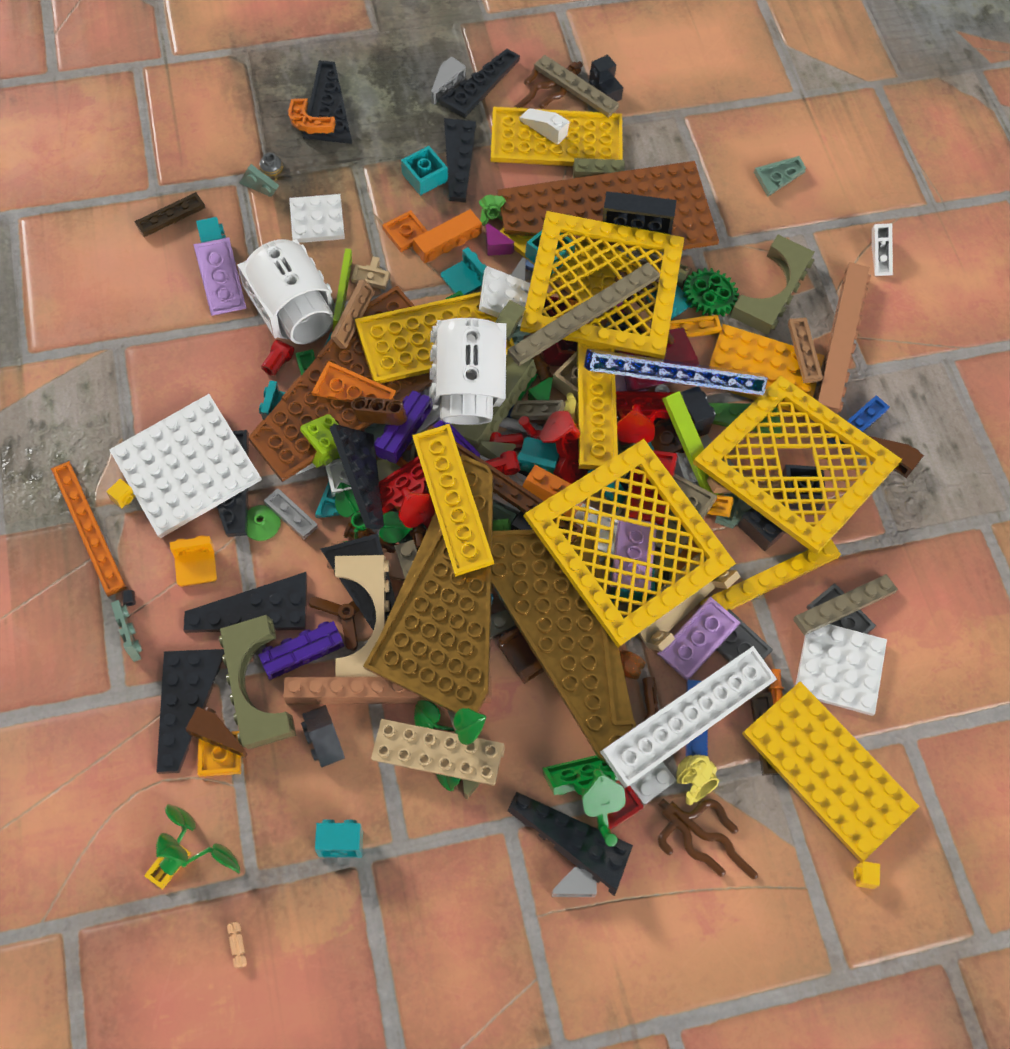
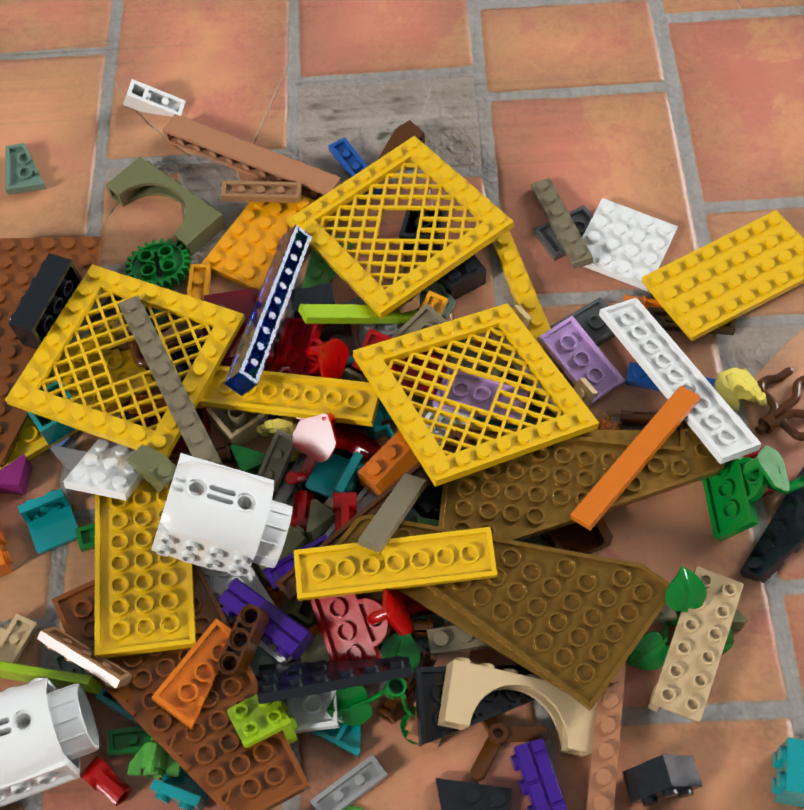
camera: 70 degrees left, 5 degrees down
none -> bright green brick [127,738,181,780]
none -> dark tan tile [358,473,427,553]
none -> orange tile [570,385,700,531]

